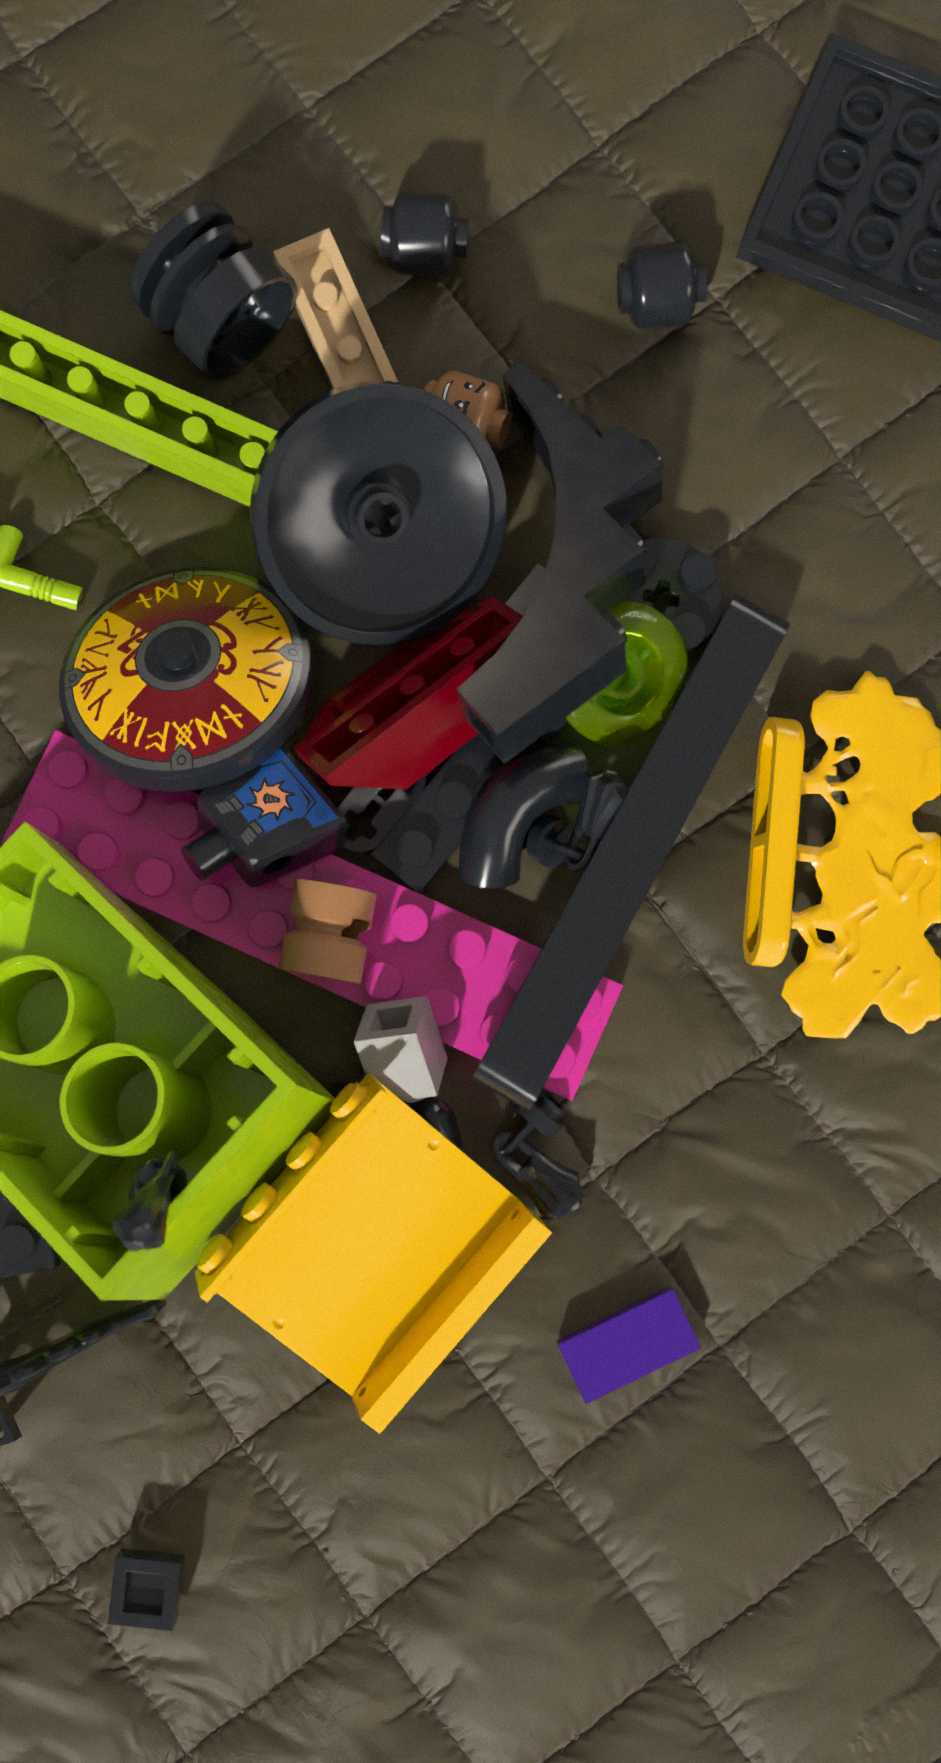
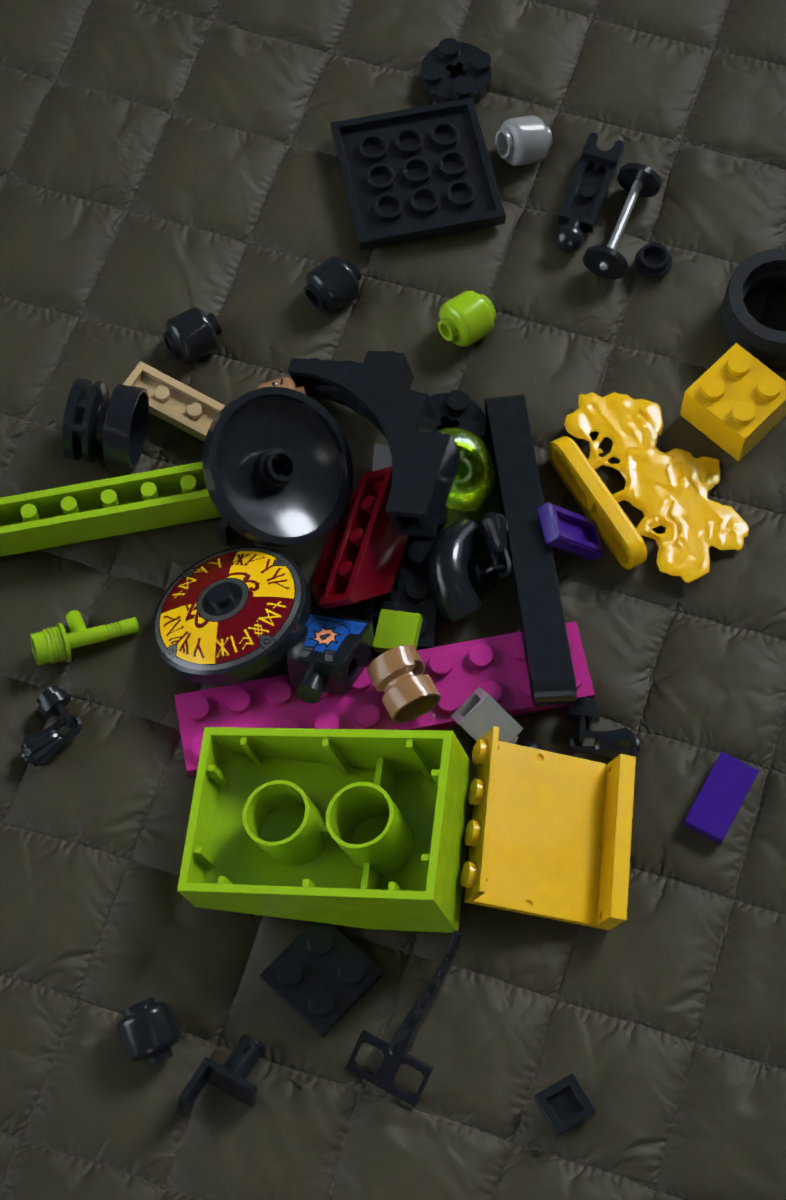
camera: 35 degrees left, 20 degrees down
black piece [112,1148,188,1251] -> none
none -> lime tile [372,609,423,653]
none -> lime head [438,291,496,347]
none -> dark purple tile [537,502,604,561]

